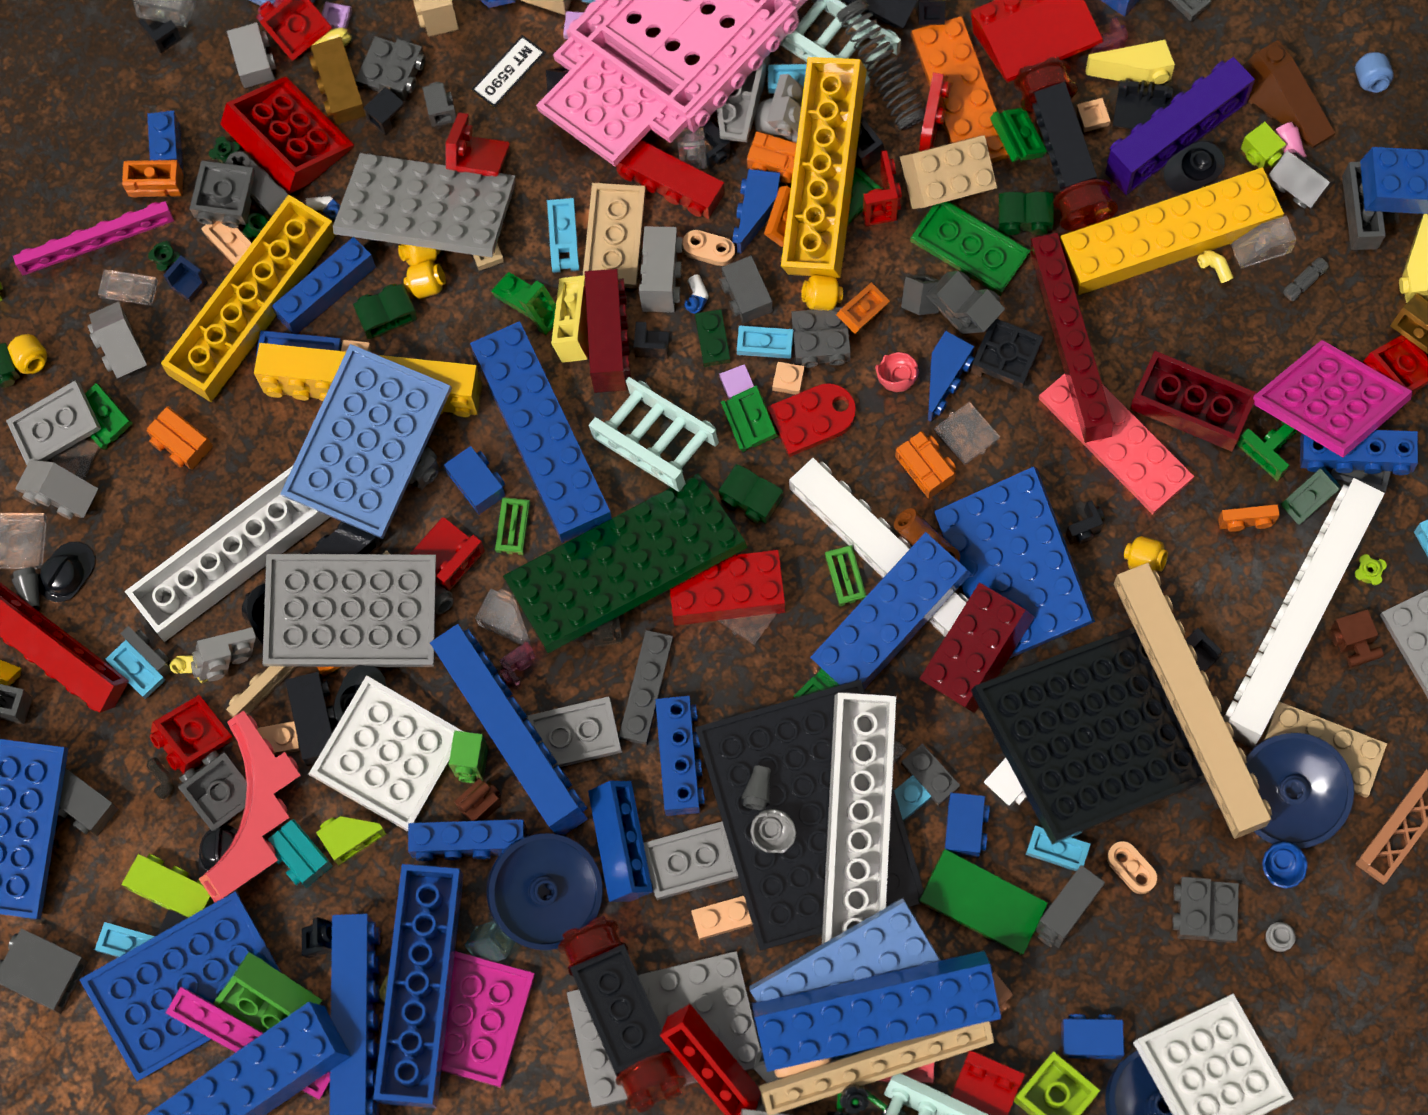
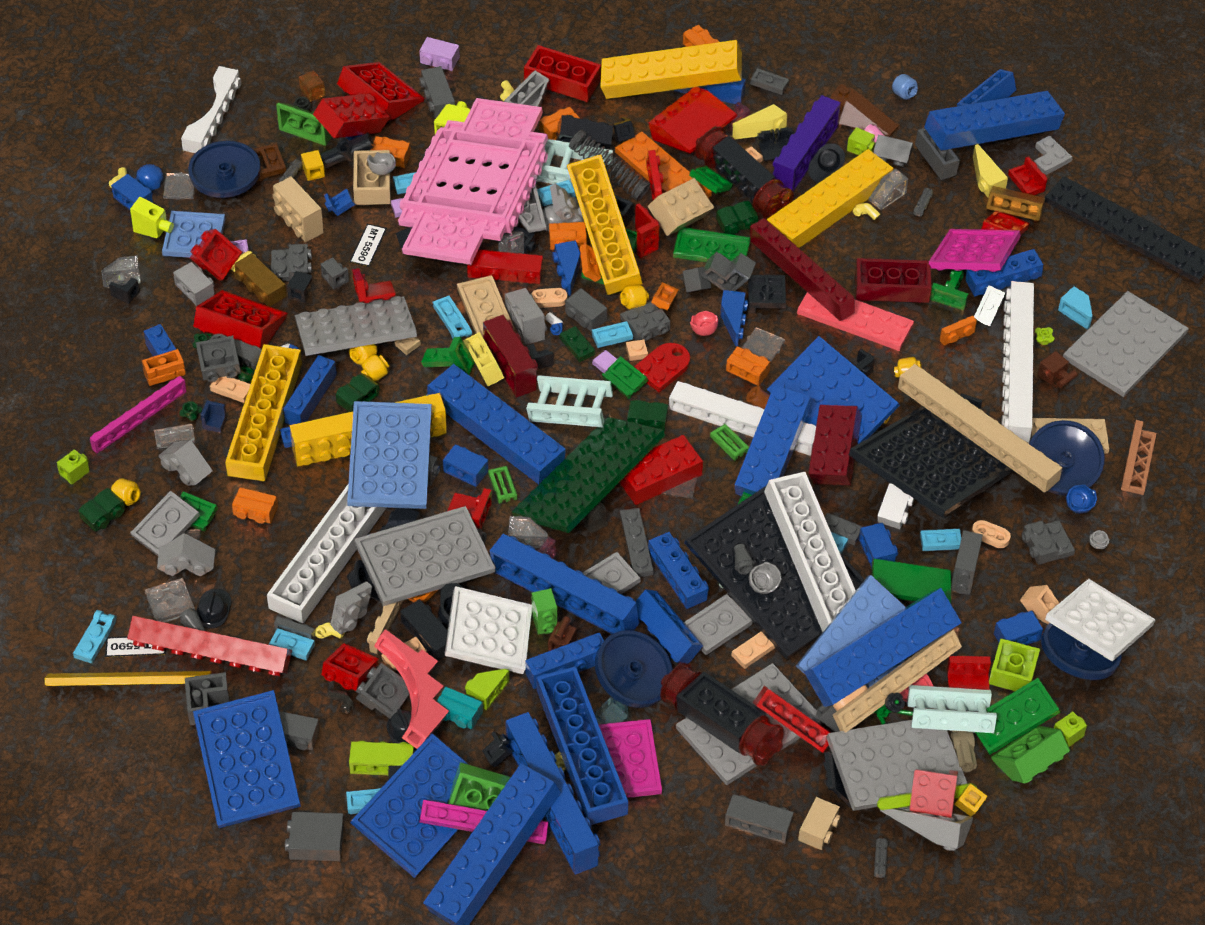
camera: 30 degrees left, 20 degrees down
none -> light nougat slope [1020,585,1059,624]

